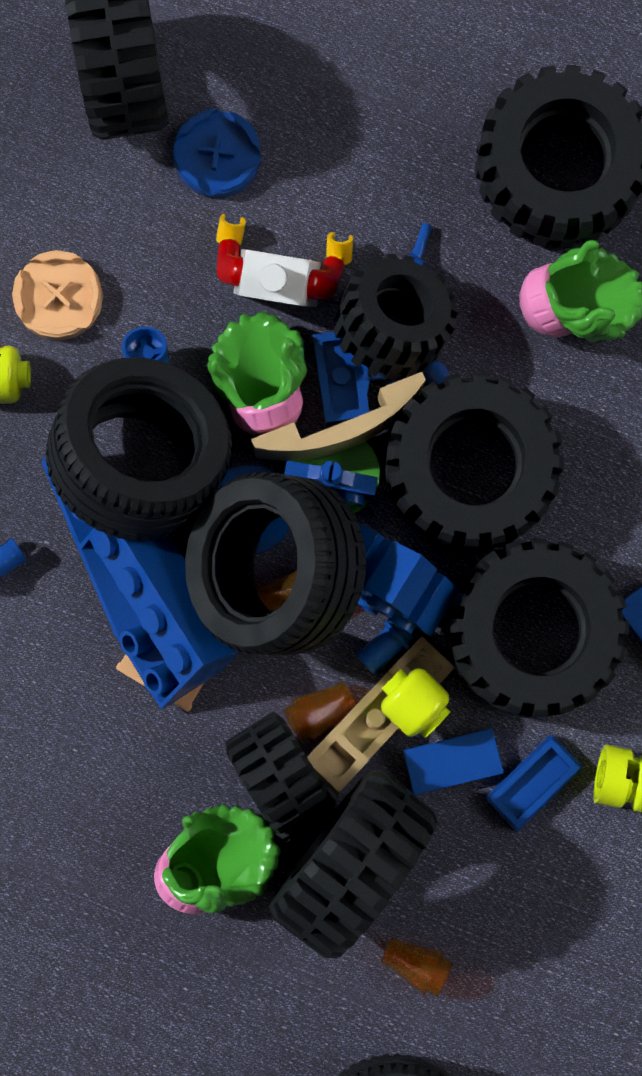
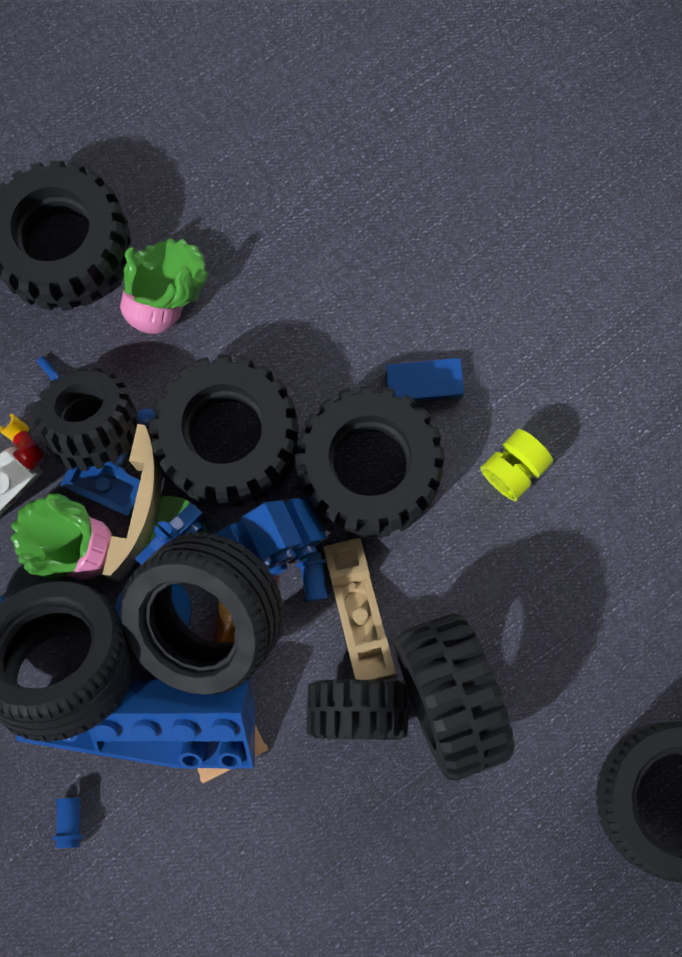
camera: 50 degrees left, 5 degrees down
bright green hair [154,805,281,914] -> none
clear orange cone [284,681,355,741] -> none
neon yellow head [381,668,451,738] -> none
clear orange cone [381,937,454,997] -> none
blue tile [402,728,504,795] -> none
blue tile [484,734,583,832] -> none

